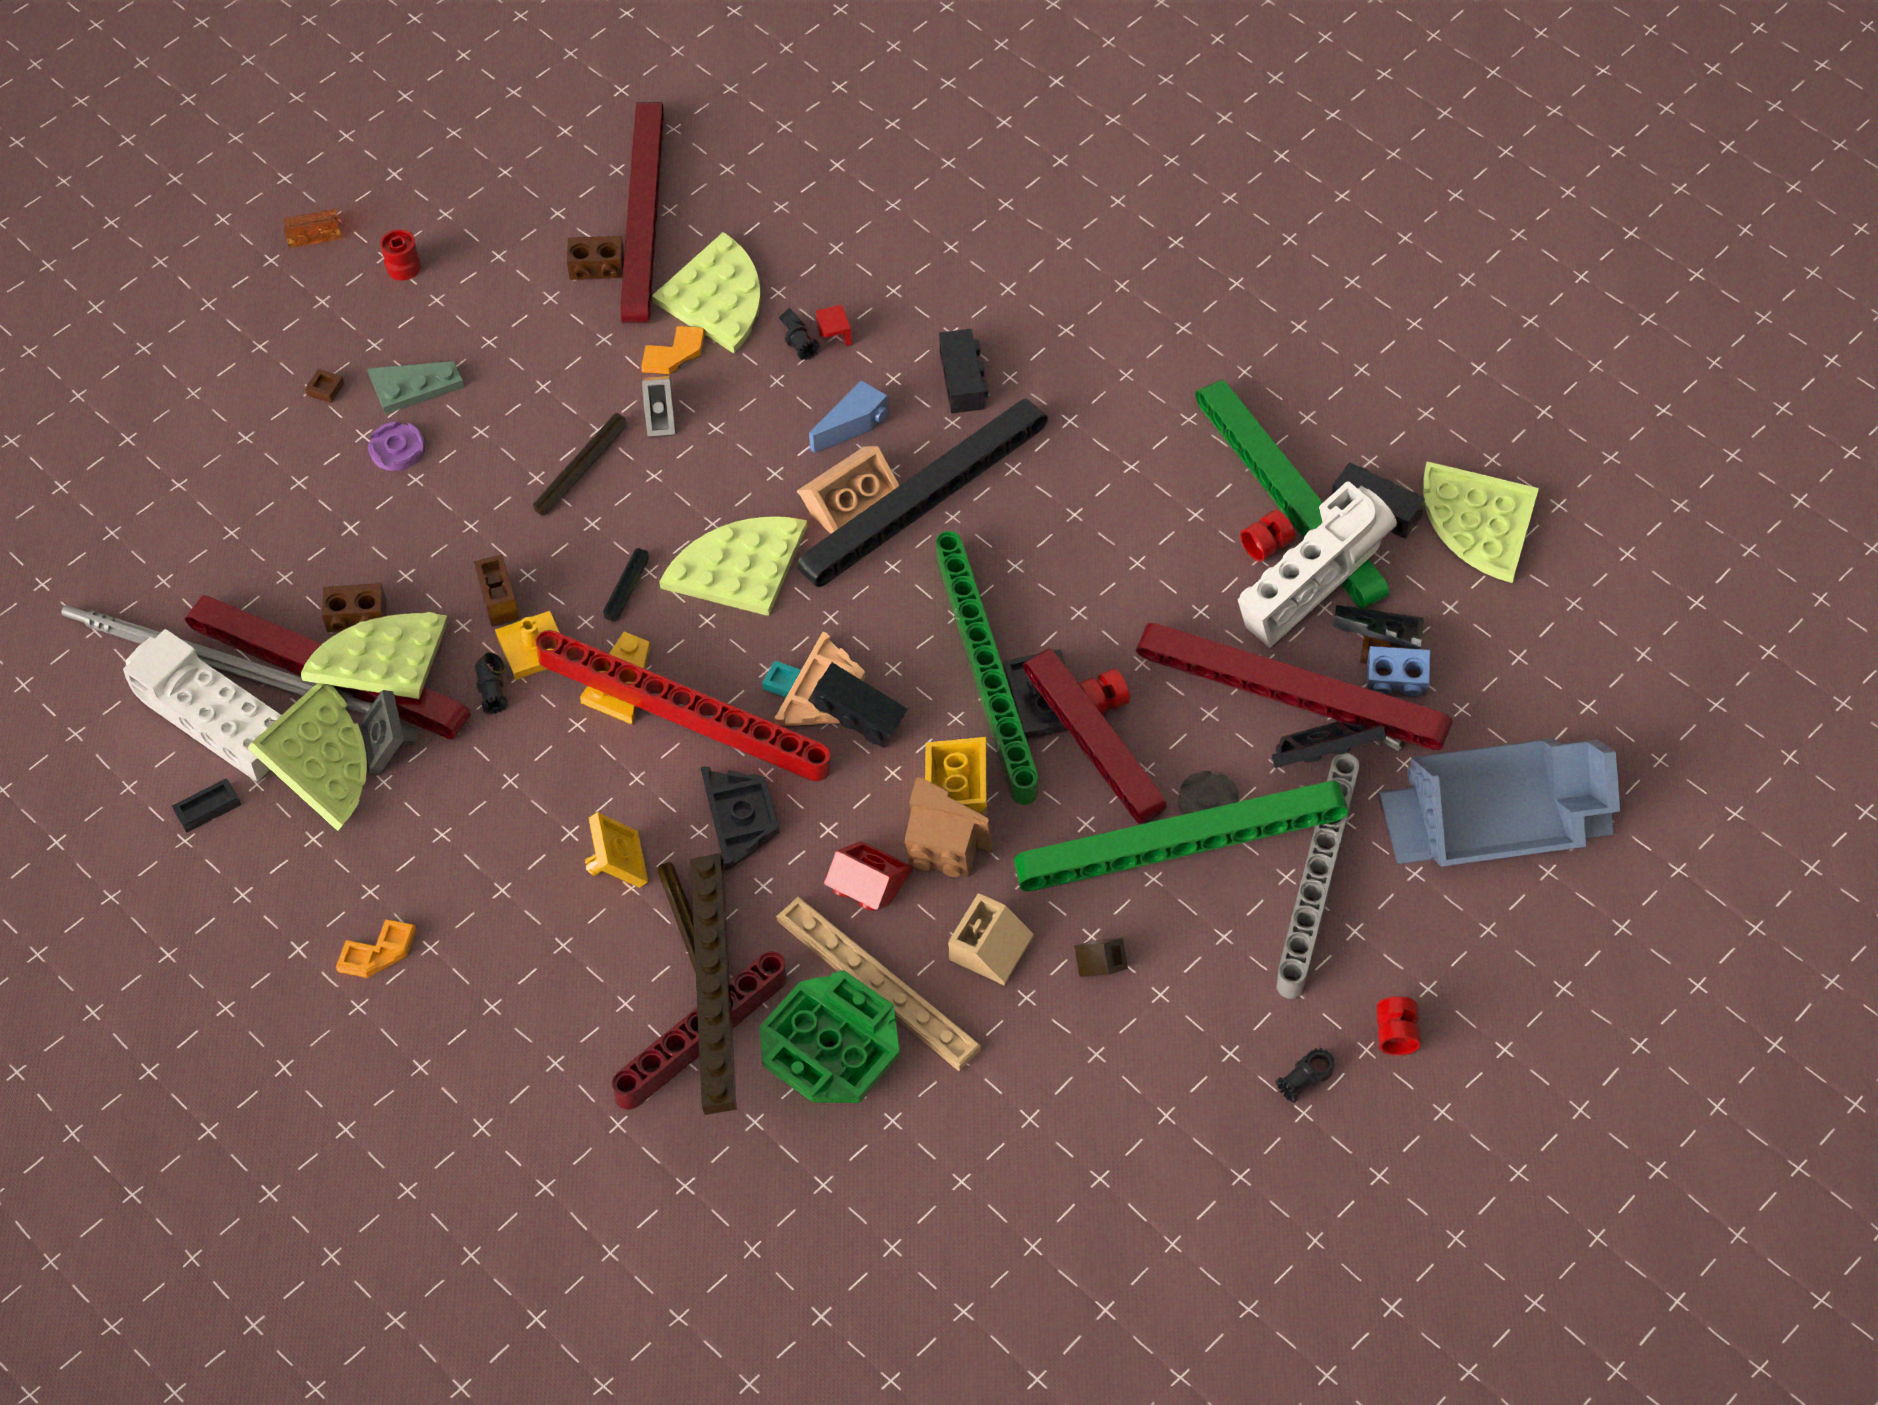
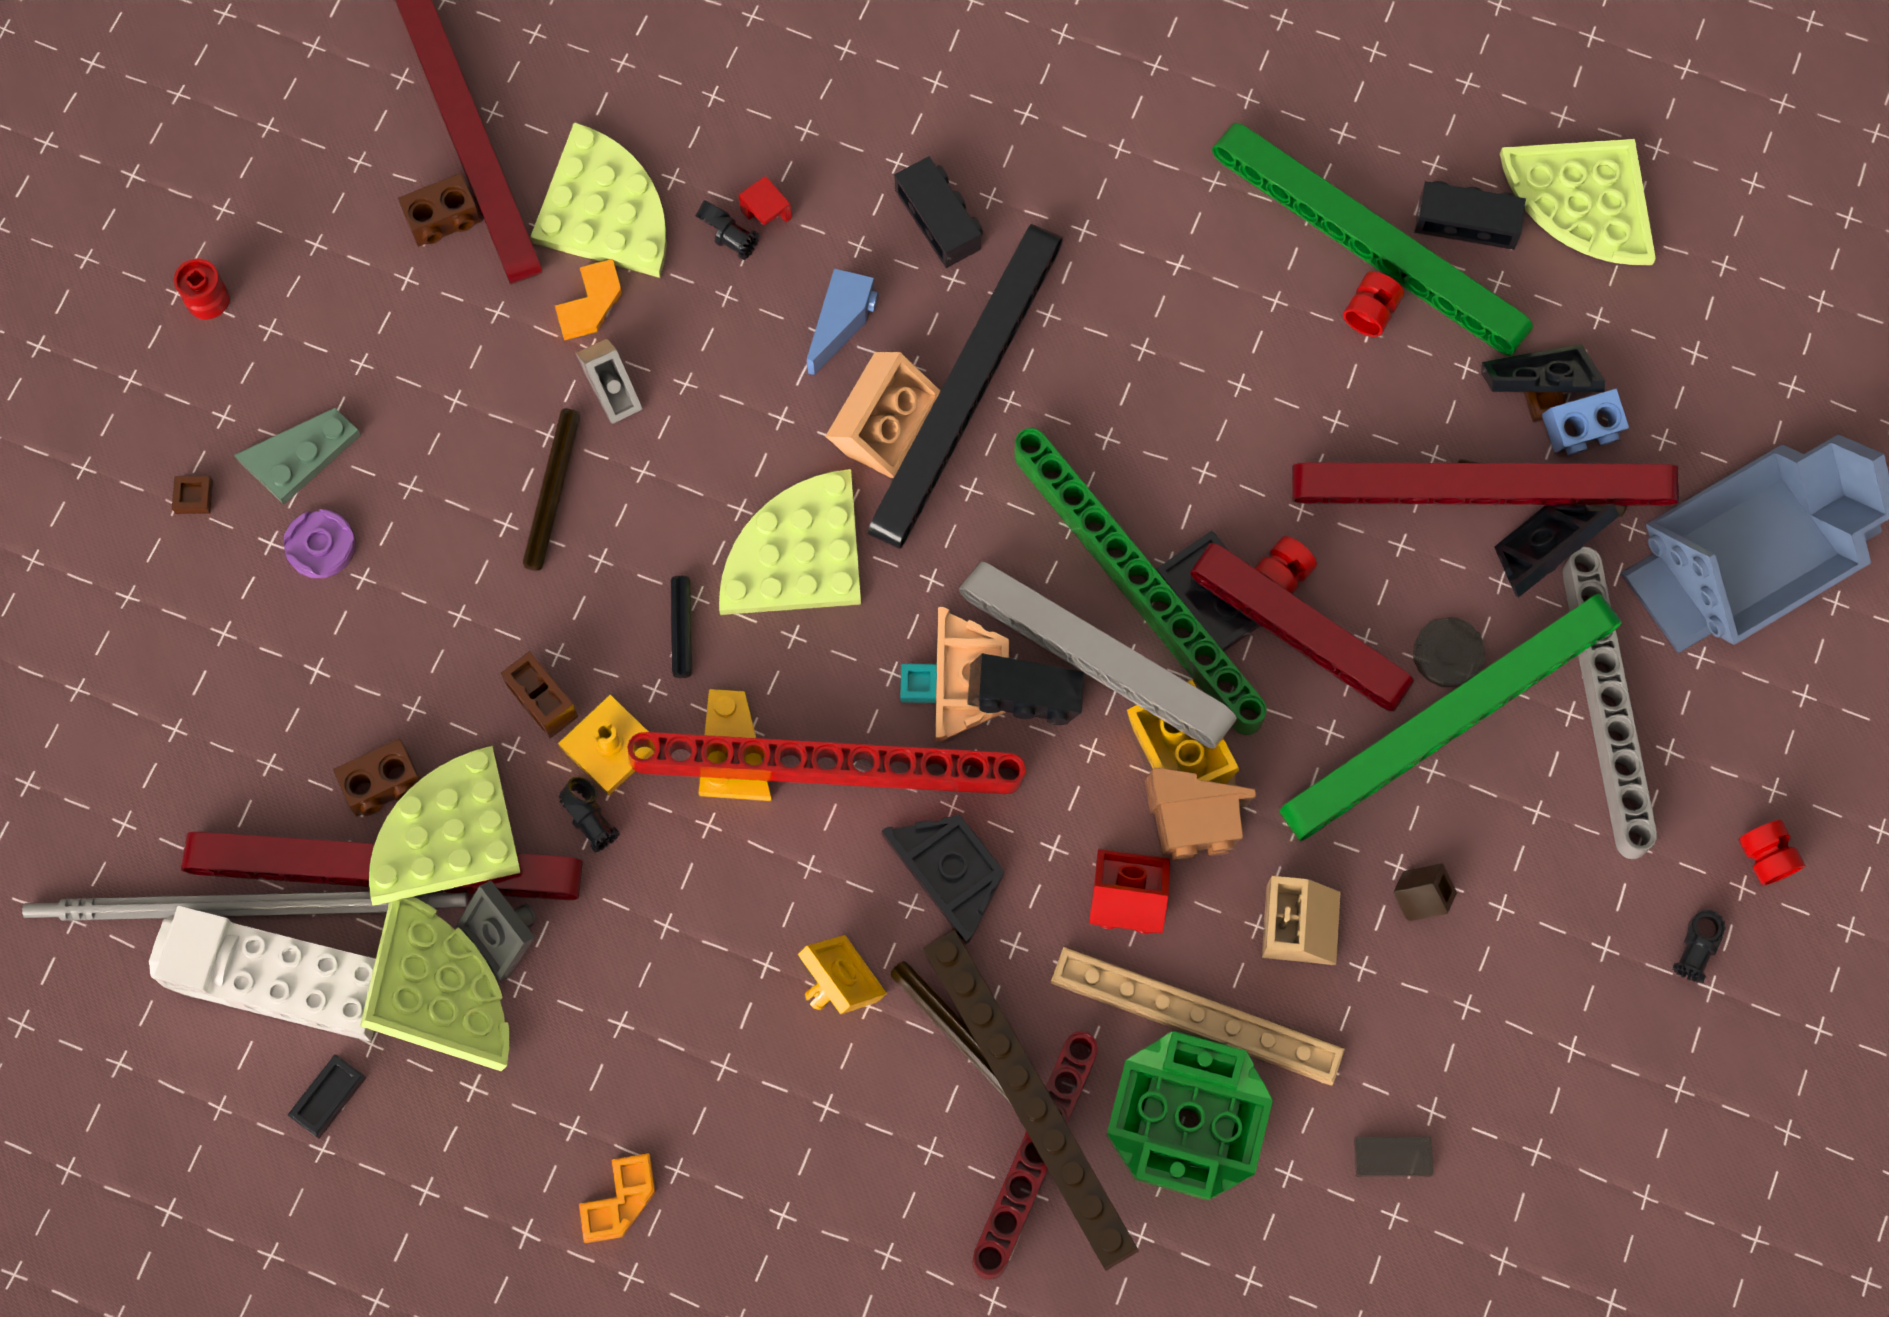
camera: 25 degrees left, 15 degrees up
clear orange bracket [284,209,342,248] -> none
white brick [1238,481,1397,648] -> none
none -> light grey beam [959,561,1237,749]
none -> clear smoke tile [1354,1137,1433,1177]

